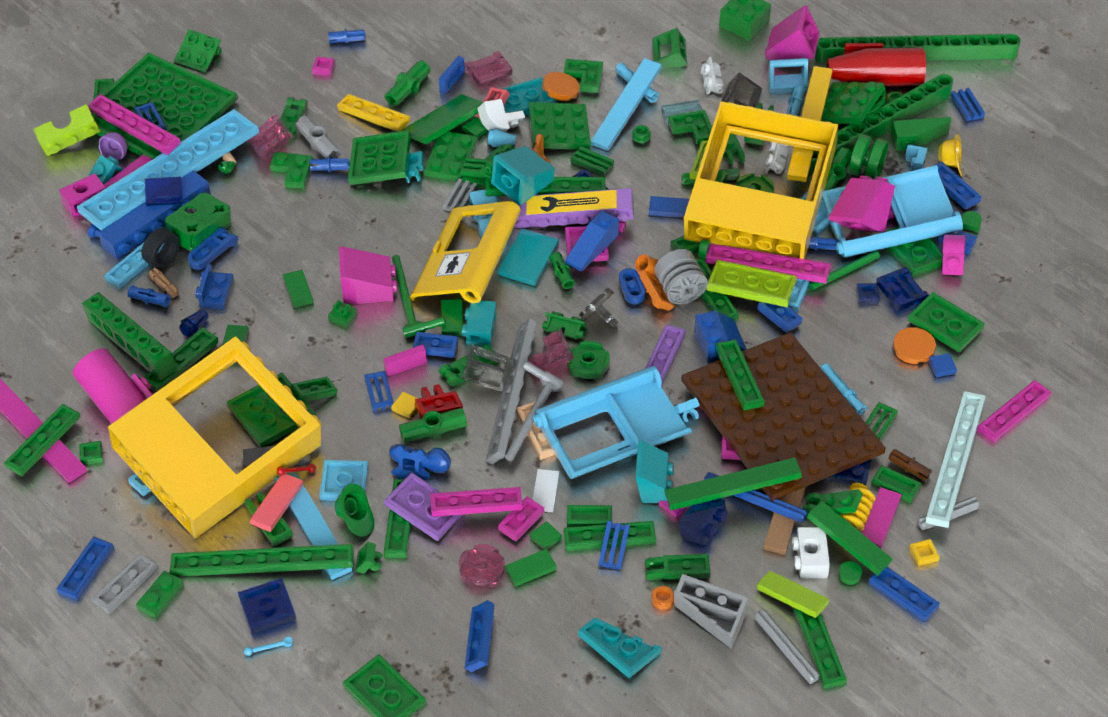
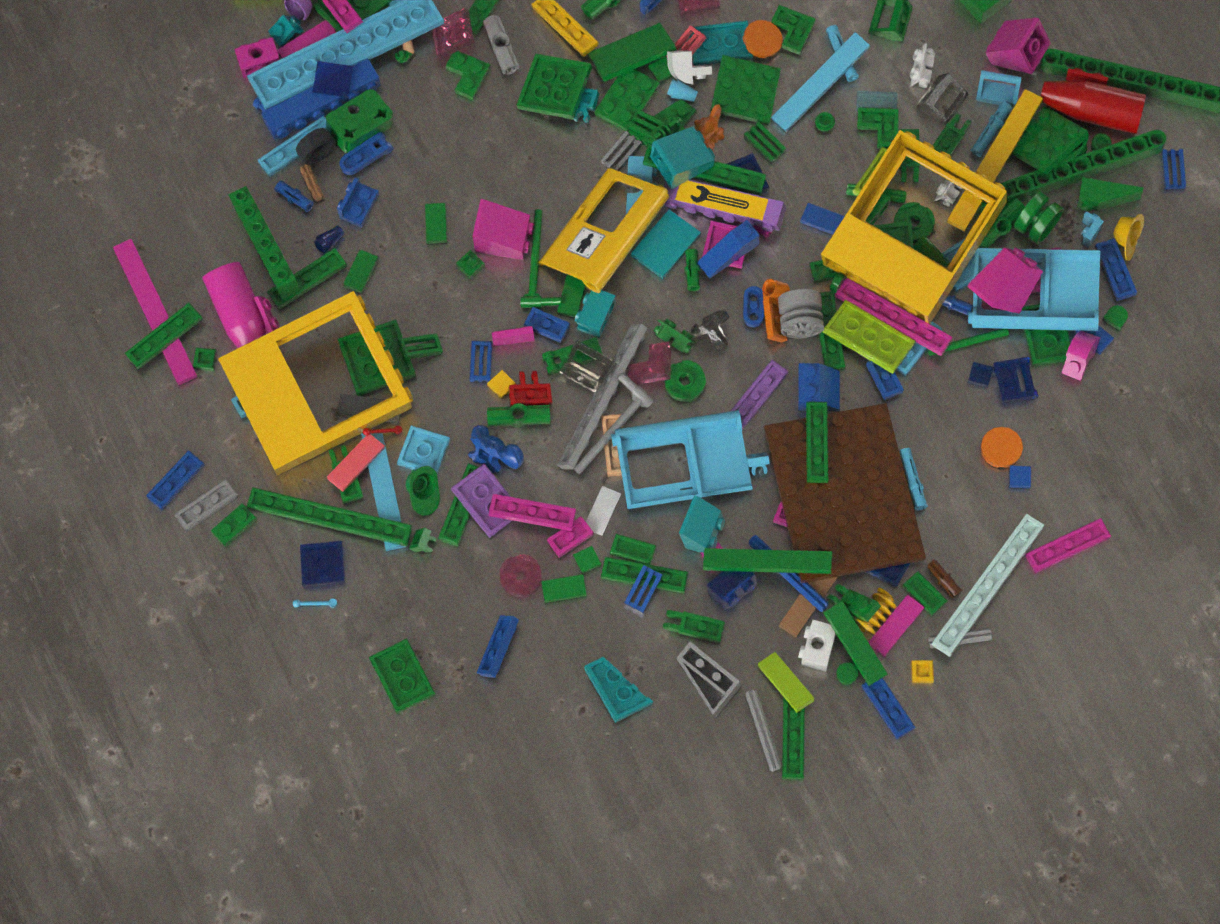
camera: 20 degrees right, 20 degrees up
blue axle [310,157,350,172] -> none
orange tile [651,586,674,610] -> none
green tile [865,402,898,441] -> none
green plate [908,292,985,353] -> none

